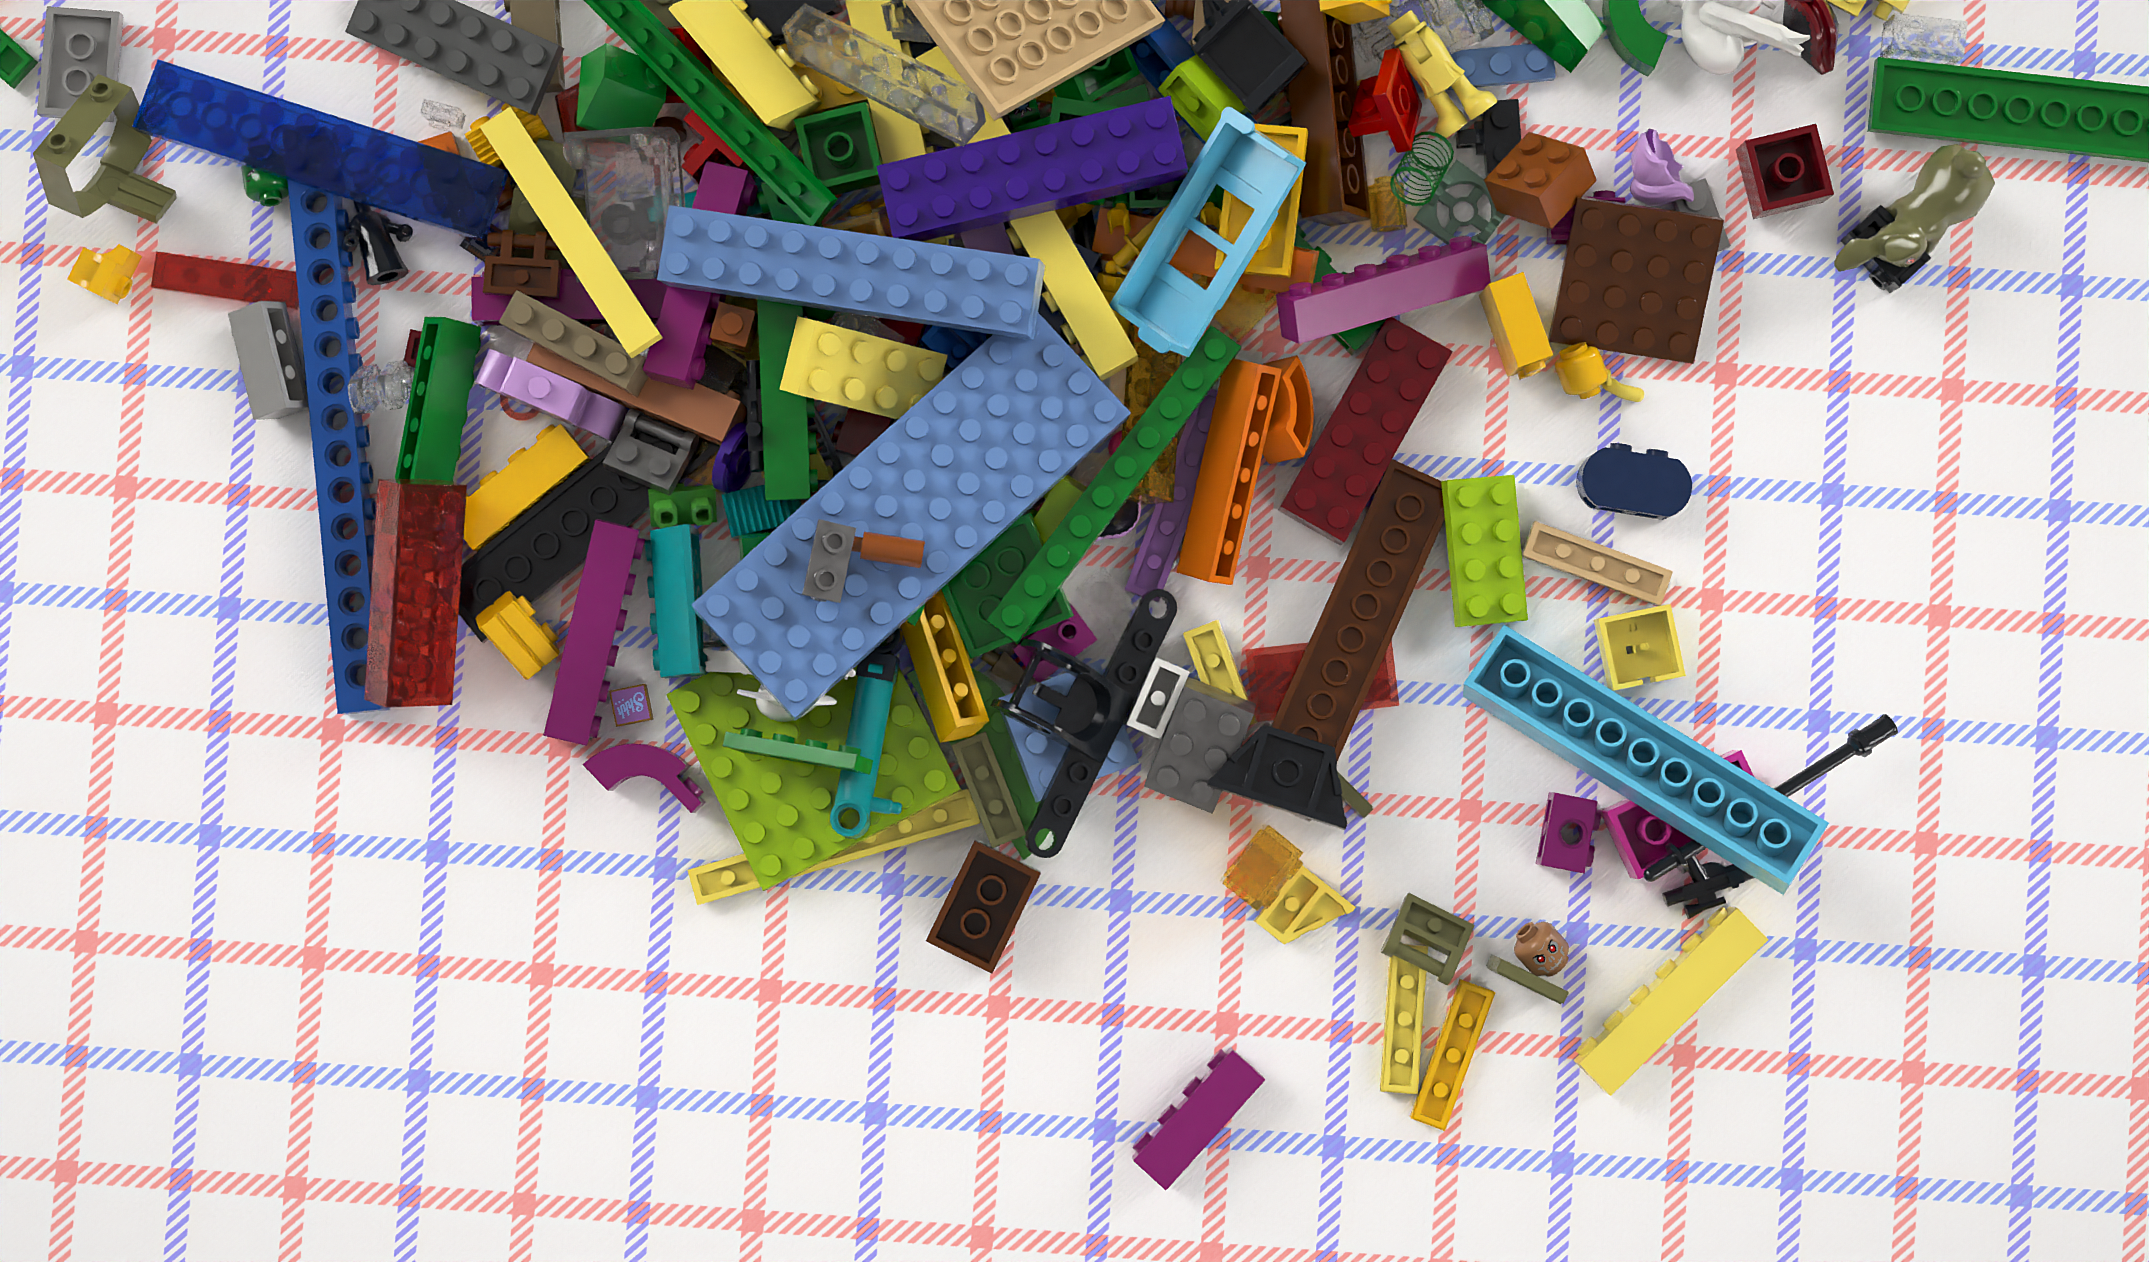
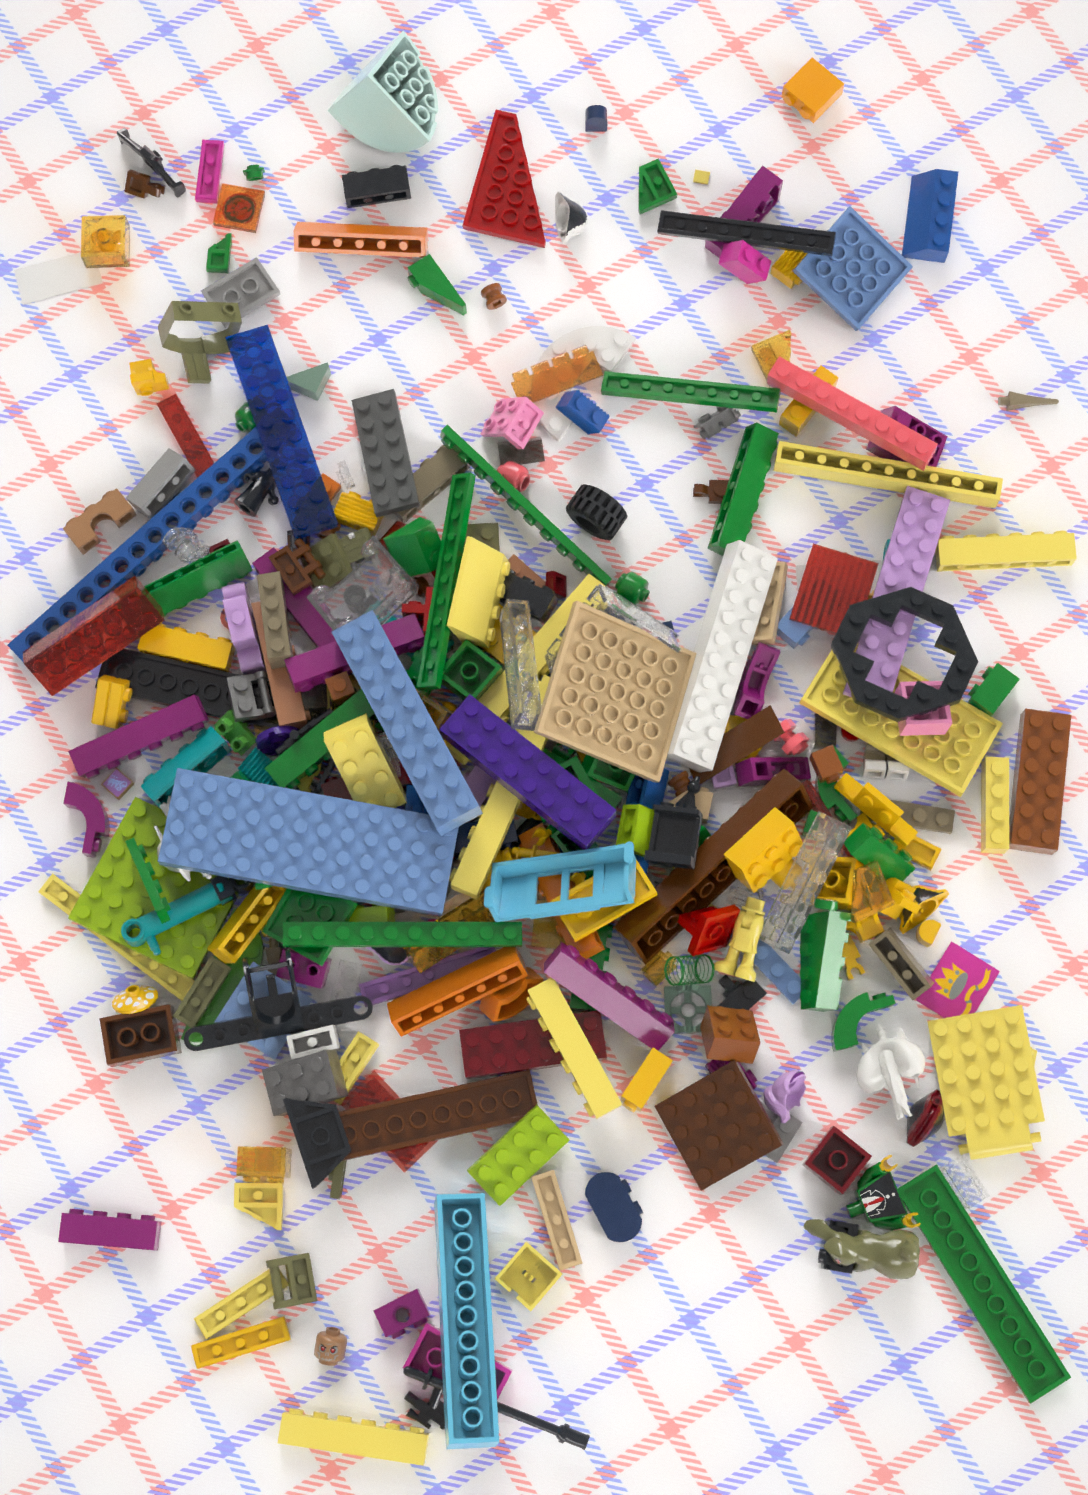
camera: 55 degrees right, 10 degrees down
light yellow tile [480,107,663,358] -> none
flat silver hinge [802,519,856,603] -> none
dark orange cylinder [851,531,925,569] -> none
olive tile [1486,954,1569,1004] -> none
yellow head [1554,342,1608,399] -> none
light yellow piece [1602,369,1645,402] -> none
none -> medium nougat arch [63,488,137,555]
none -> yellow dish [112,985,158,1014]
none -> sand green slope [286,362,331,401]
none -> light yellow brick [526,978,622,1120]
none -> torso [846,1155,921,1231]

